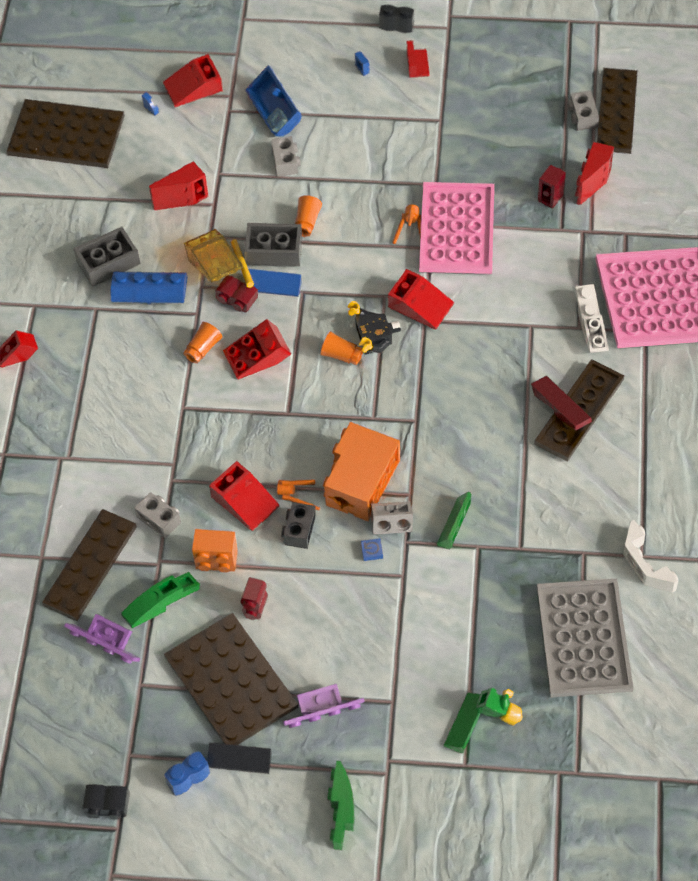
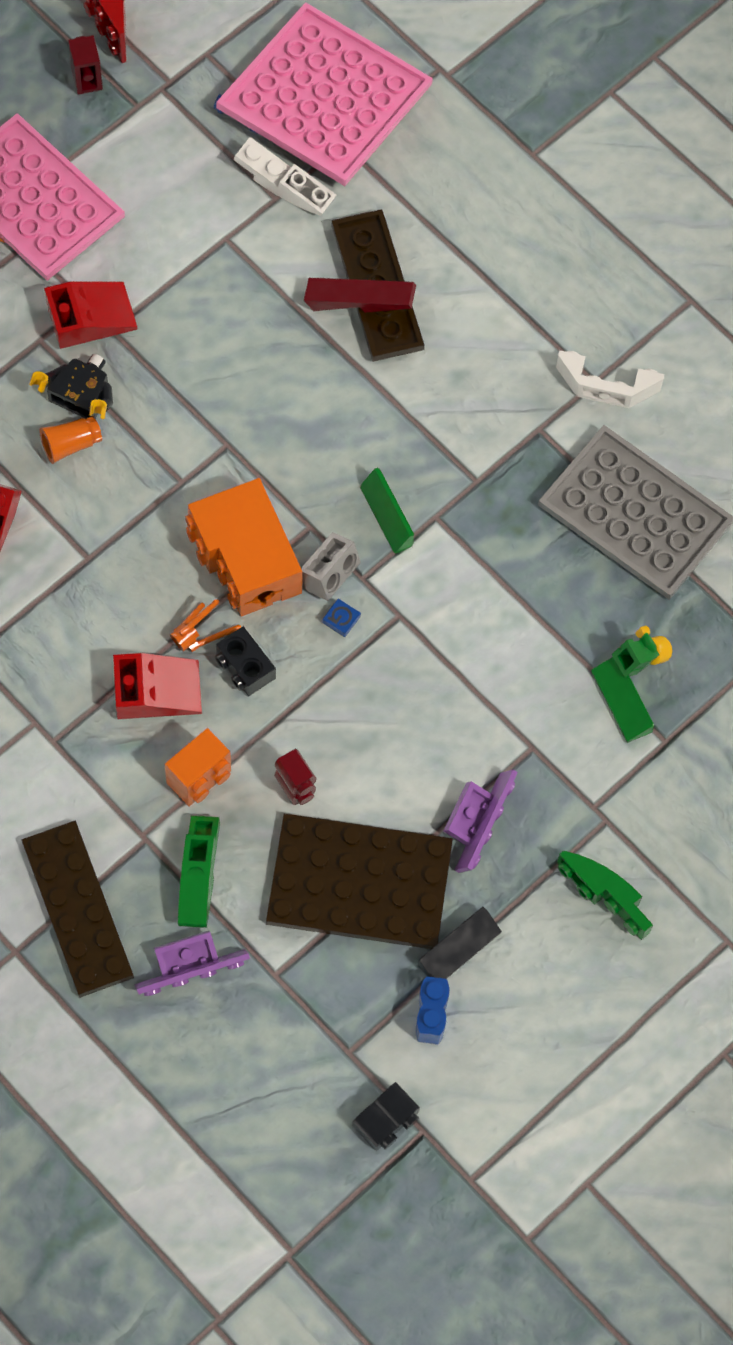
camera: 55 degrees left, 10 degrees up
light grey brick [134,492,181,538] -> none

